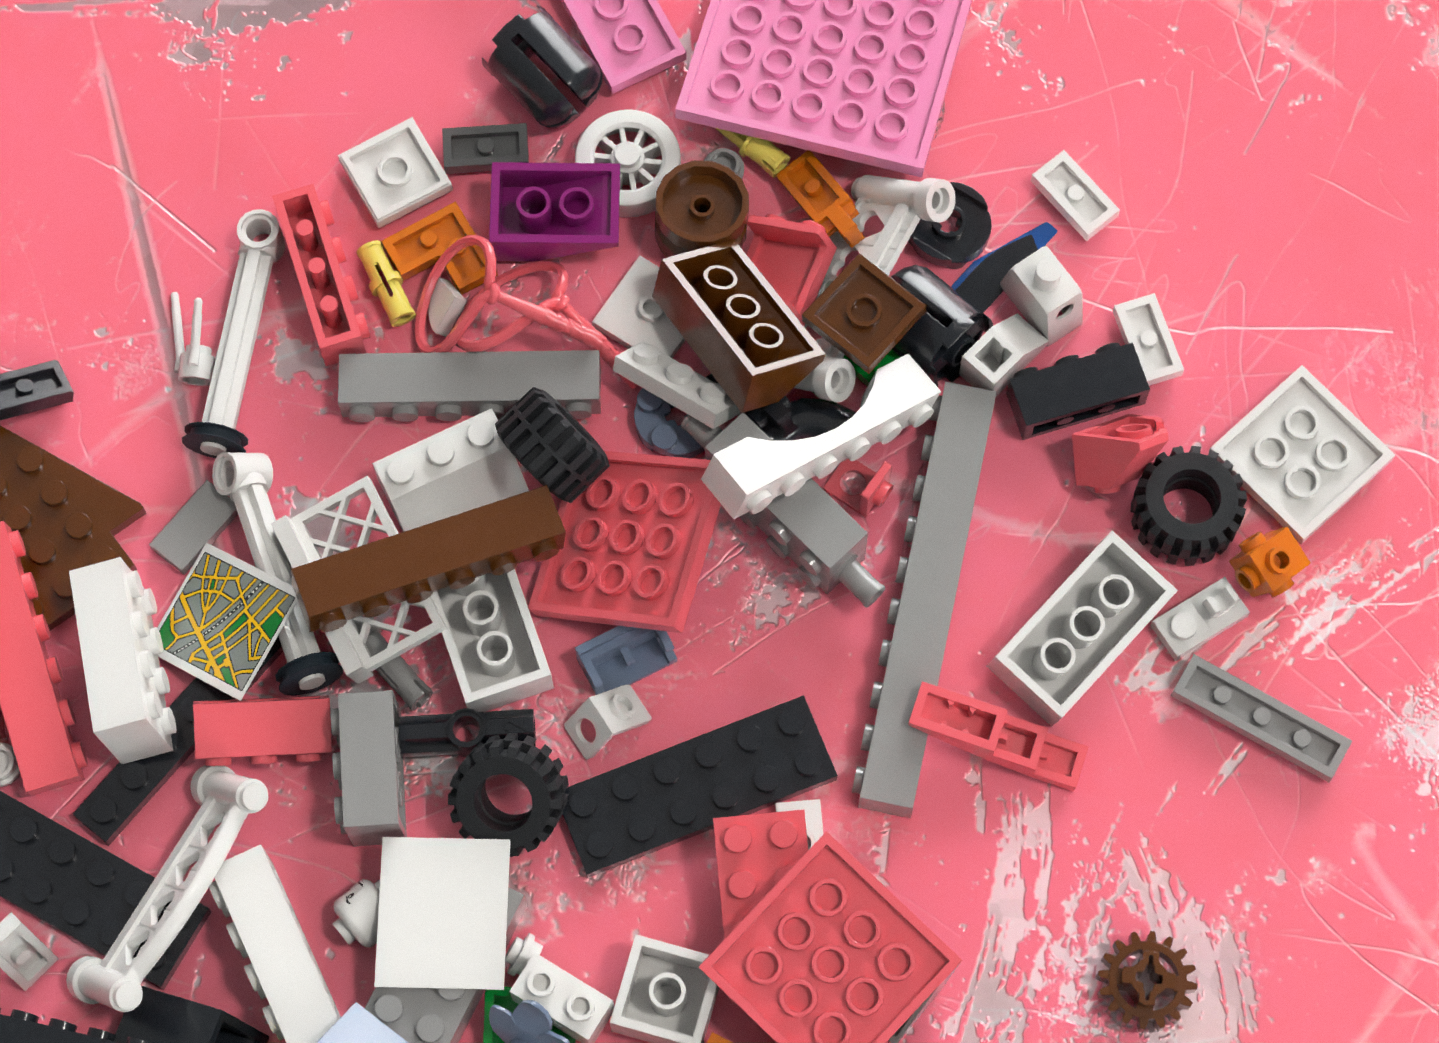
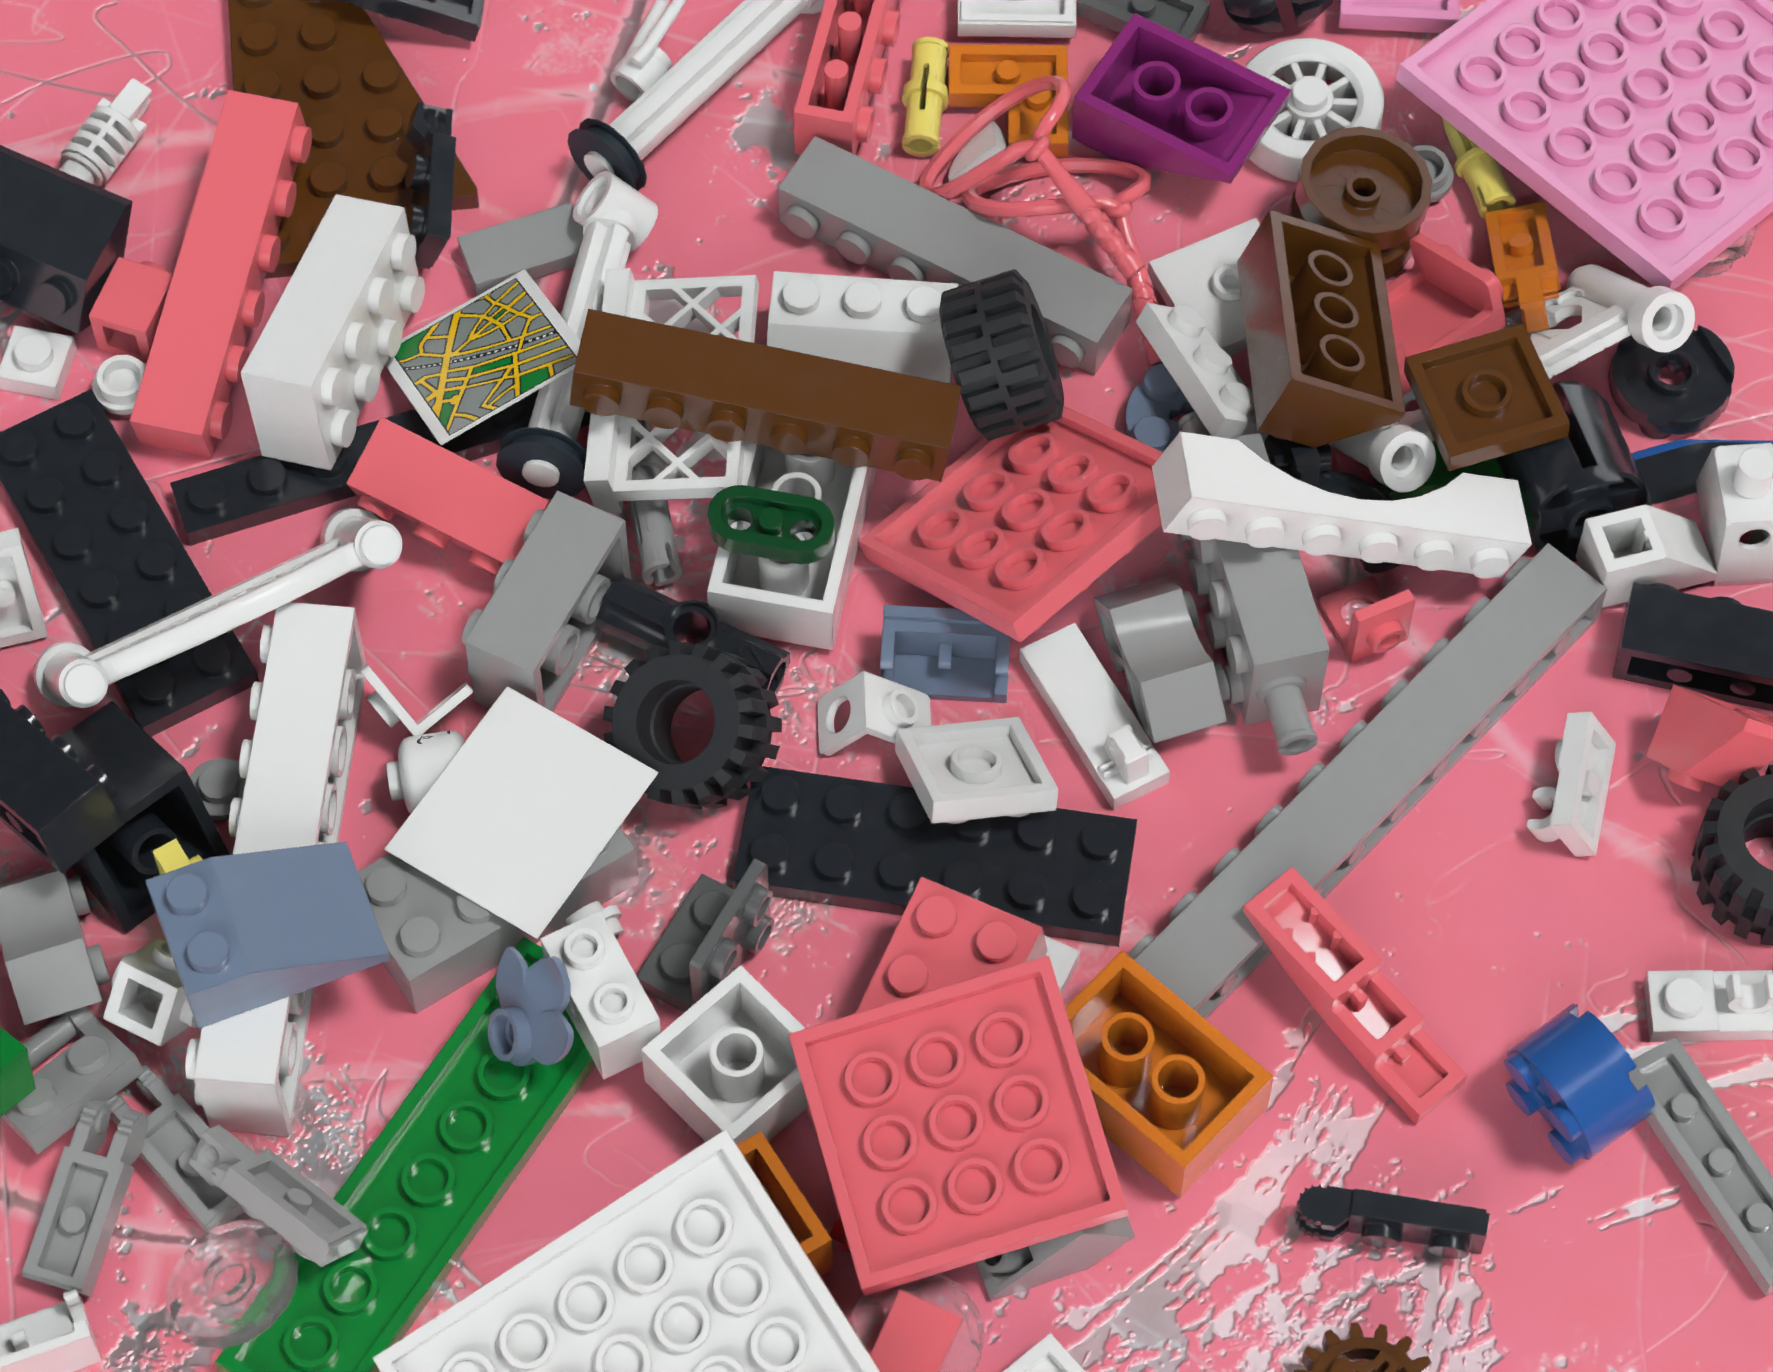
camera: 30 degrees right, 10 degrees down
white brick [986,530,1178,726] -> none
none -> light grey plate [190,758,246,821]
none -> white bracket [360,664,474,736]
none -> black hinge [405,102,456,269]
none -> dark grey bracket [637,859,775,1013]
none -> dark green plate [708,485,835,564]
none -> white plate [895,717,1059,824]
none -> white hinge [1019,623,1170,810]
none -> orange brick [1065,950,1274,1198]
none -> light grey brick [1094,577,1230,743]
none -> black hinge [1295,1184,1490,1259]
none -> blue brick [1504,1003,1656,1165]
none -> white plate [1527,711,1616,857]

